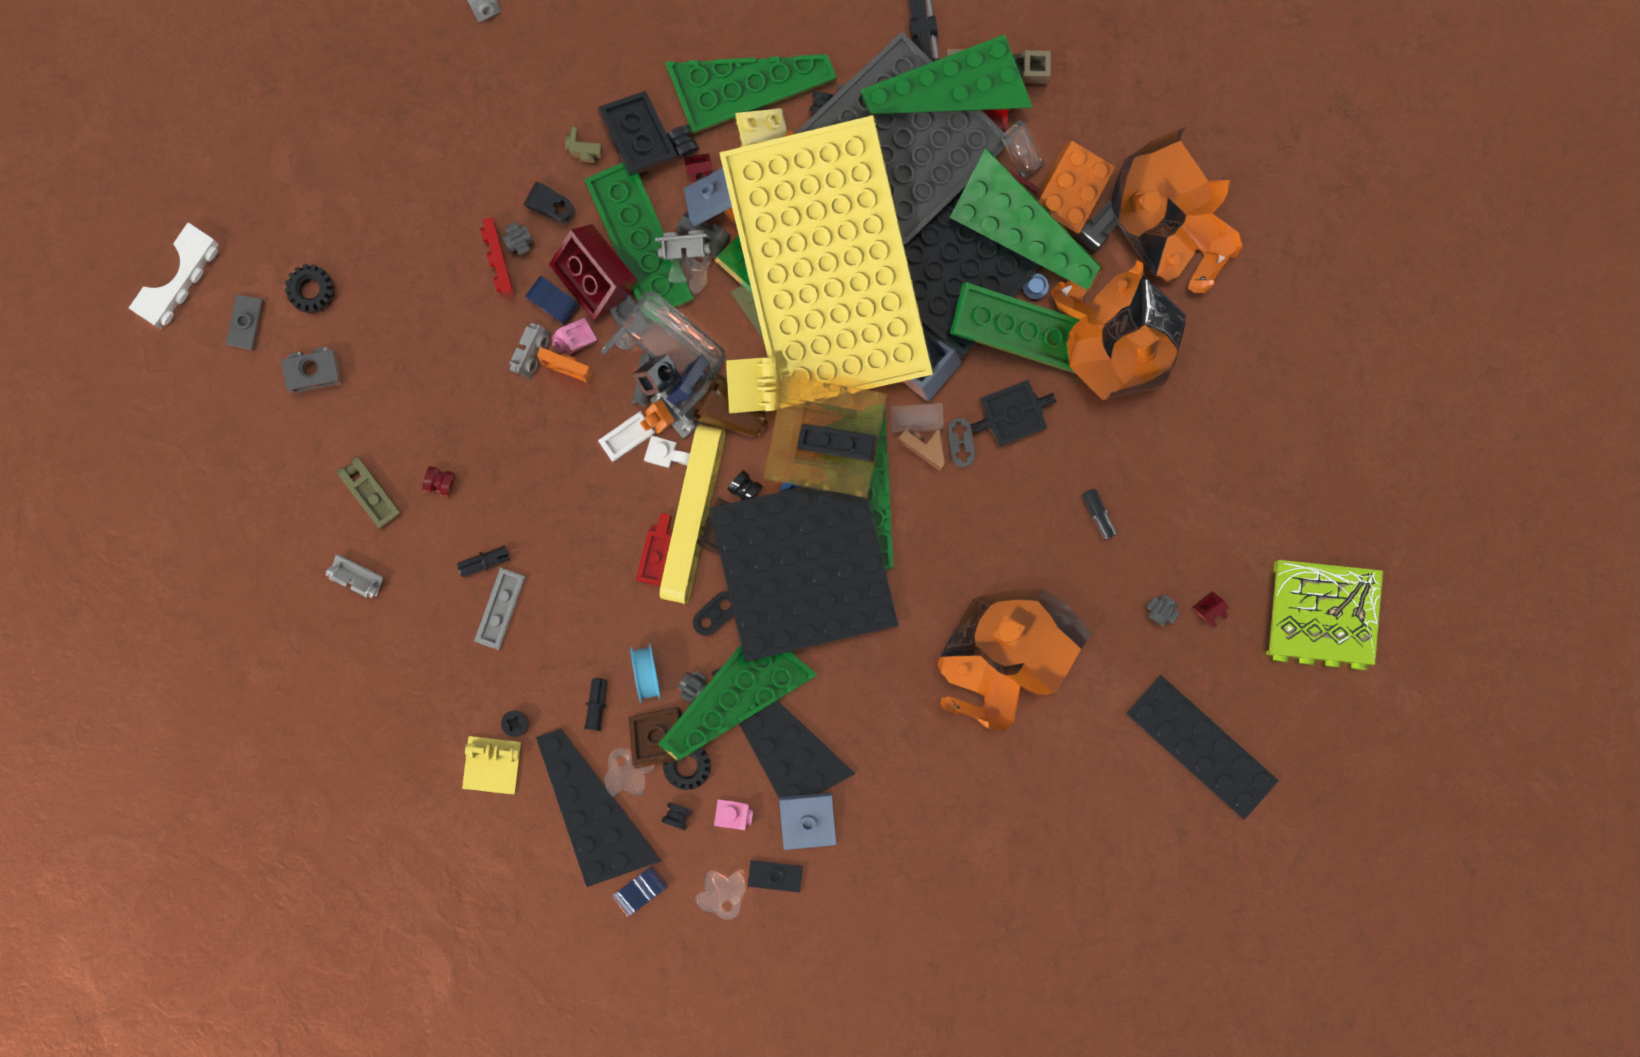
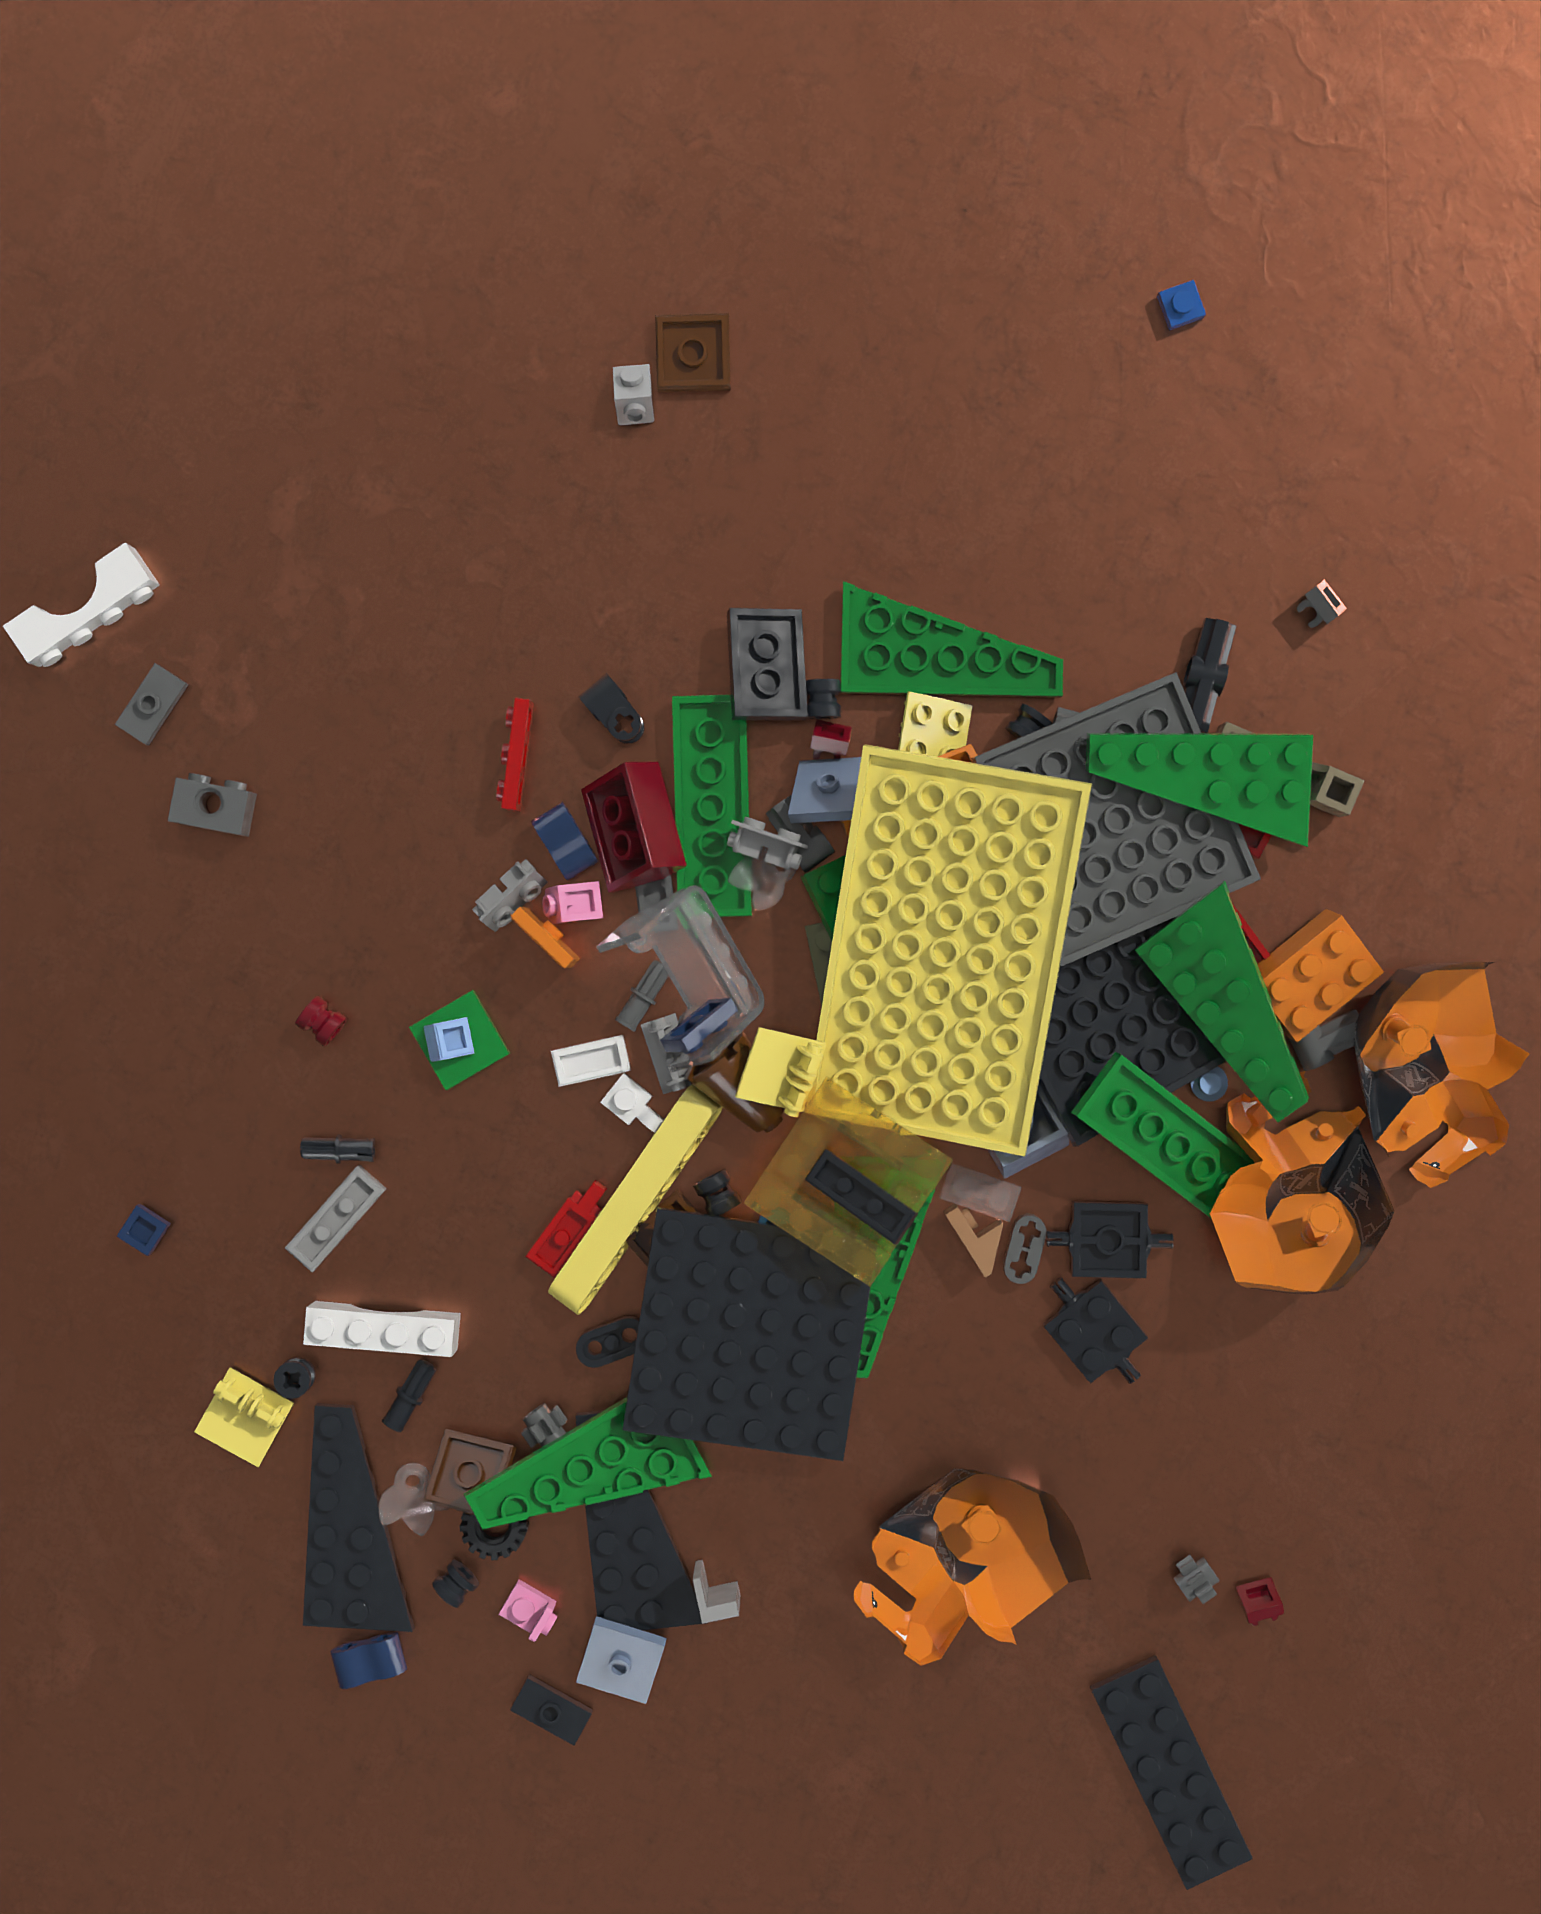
camera: 25 degrees right, 5 degrees up
black tyre [285,264,335,314] -> none
light grey hinge [326,554,383,598] -> none
olive plate [336,456,401,529] -> none
dark grey gear [502,221,533,255] -> none
olive bracket [565,126,603,163] -> none
medium azure wheel [630,643,661,703] -> none
black brick [632,354,680,396] -> none
orange tile [640,399,675,435] -> none
clear plate [695,871,745,920] -> none
clear plate [1001,121,1044,179] -> none
black axle [1082,489,1118,541] -> none
lime panel [1266,560,1383,670] -> none
none -> dark blue plate [117,1204,171,1256]
none -> white arch [303,1301,461,1357]
none -> green tile [409,990,510,1090]
none -> light blue slope [424,1017,474,1062]
none -> light grey panel [693,1559,741,1624]
none -> black plate [1043,1277,1148,1384]

